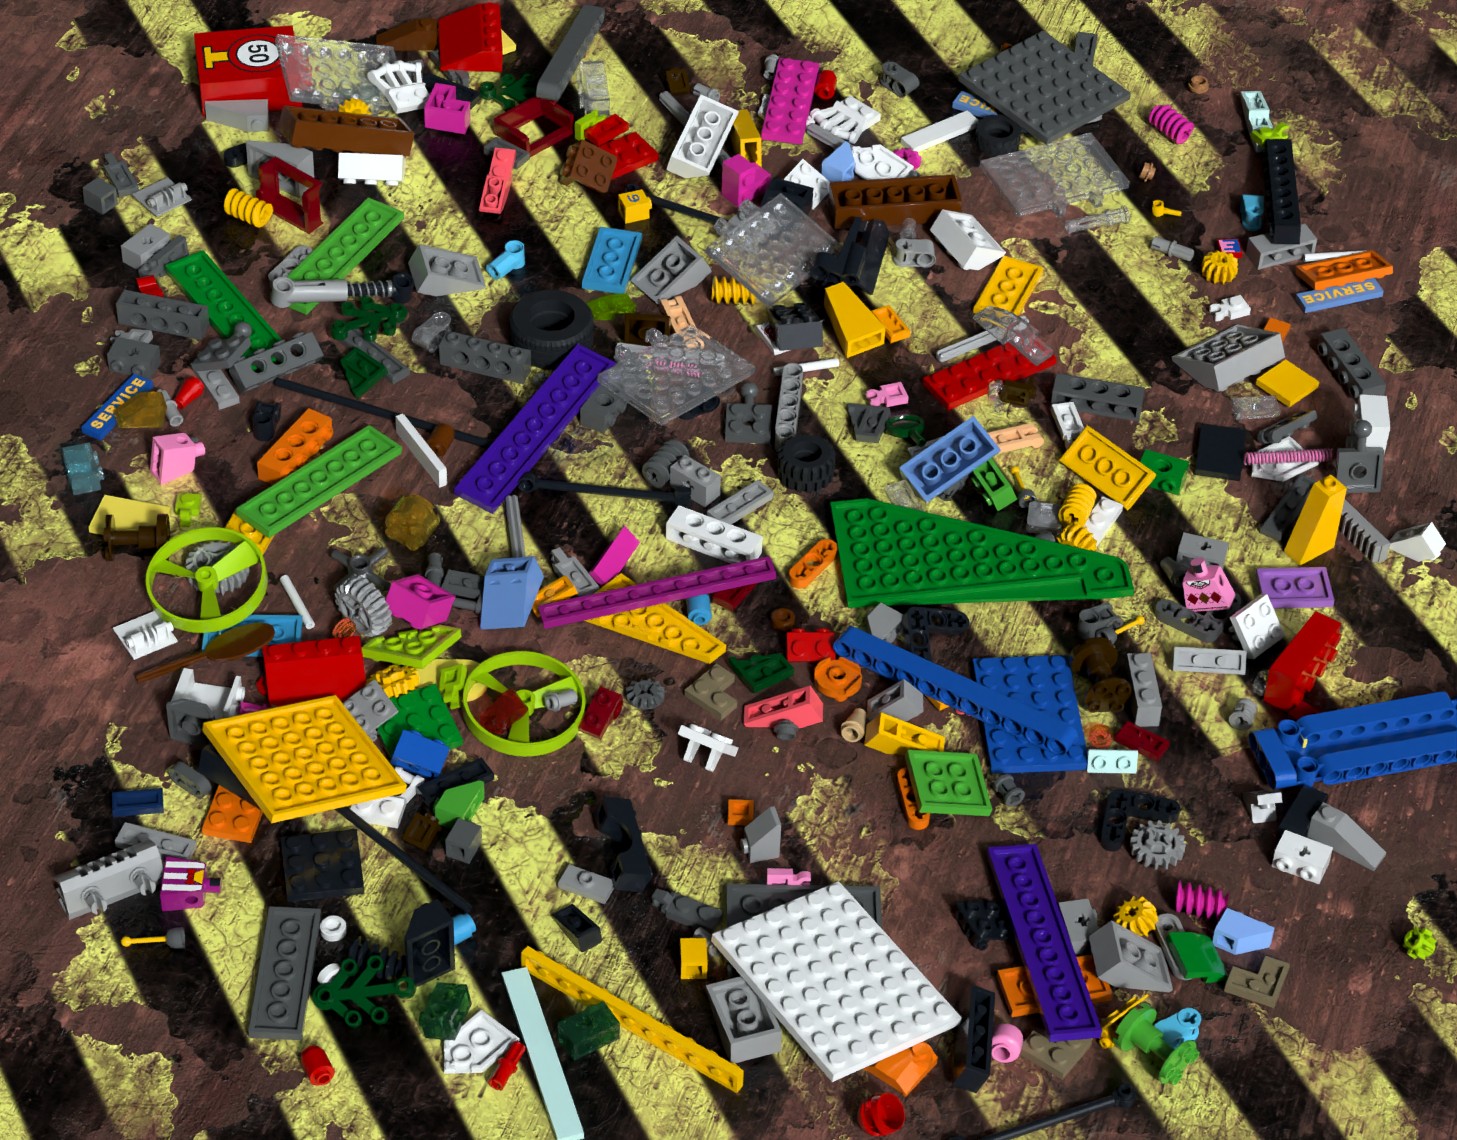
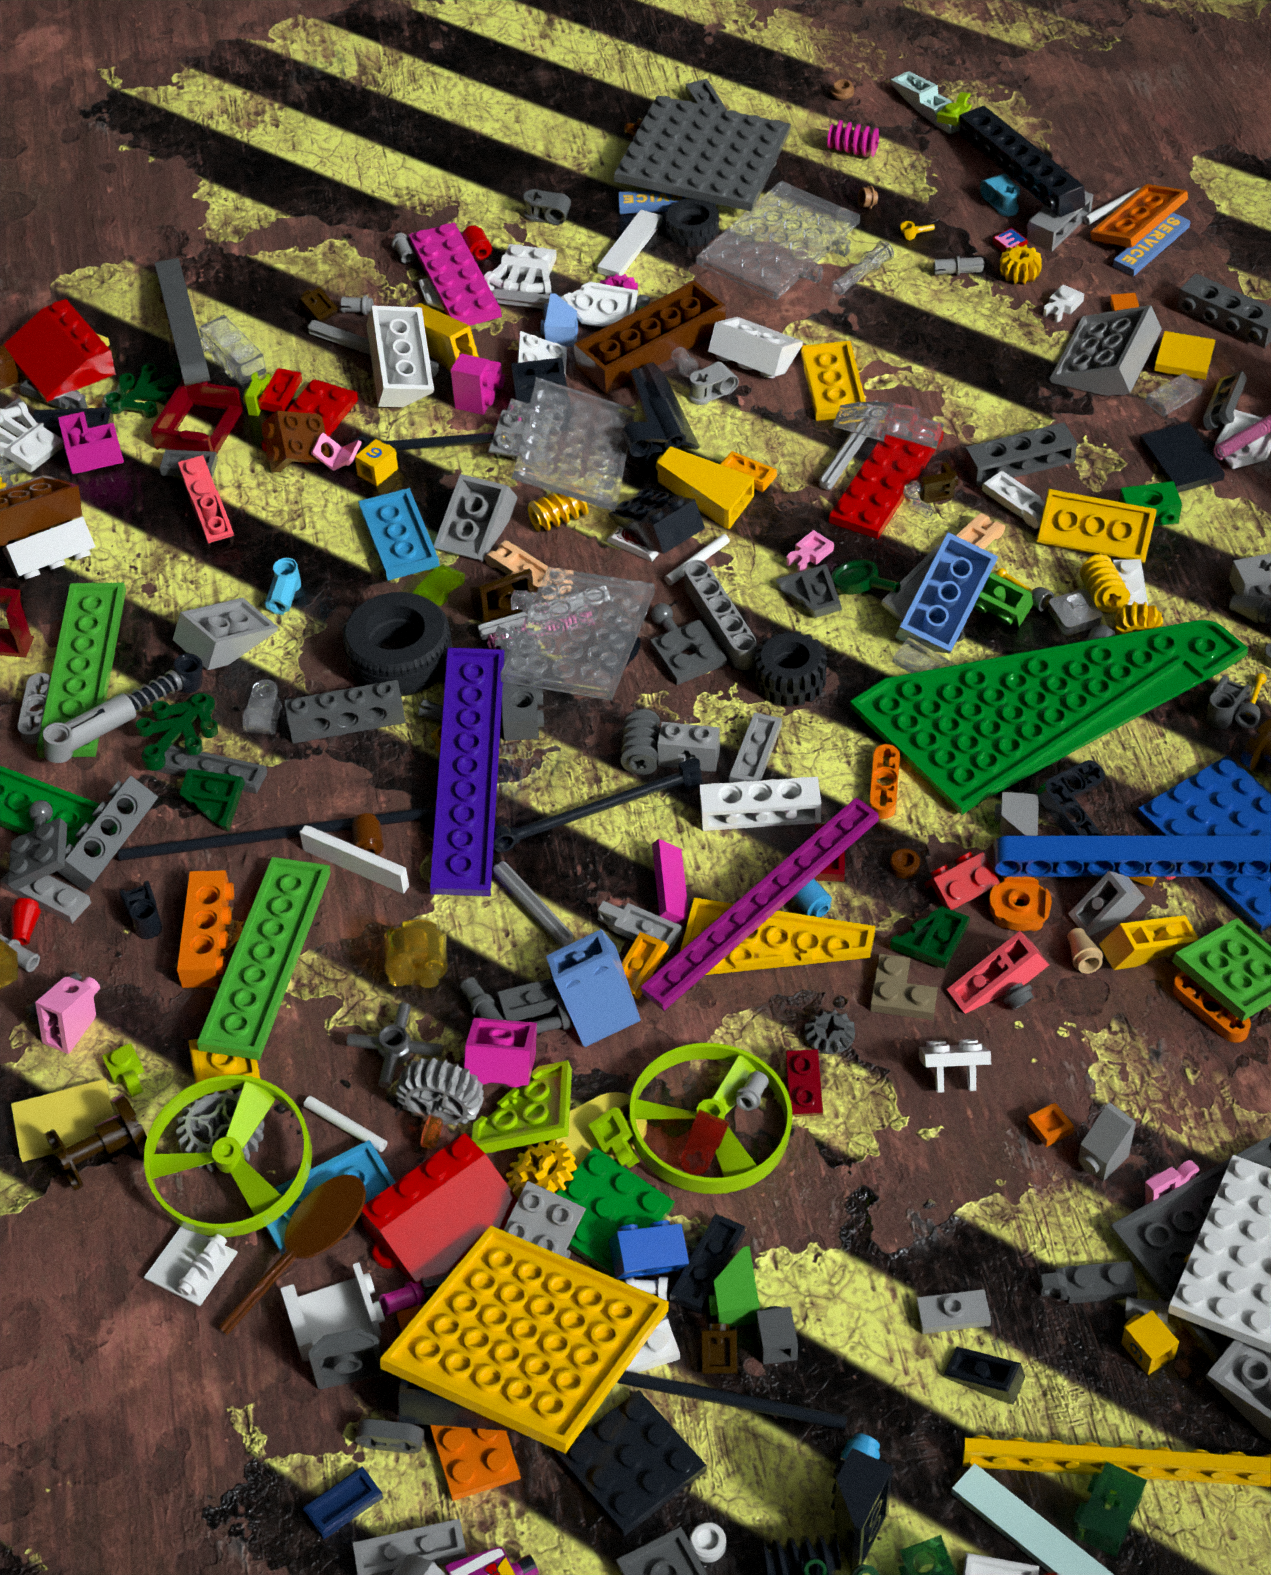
camera: 25 degrees left, 5 degrees up
black arch [594,796,652,892] -> none
none -> bright pink bracket [311,433,362,471]

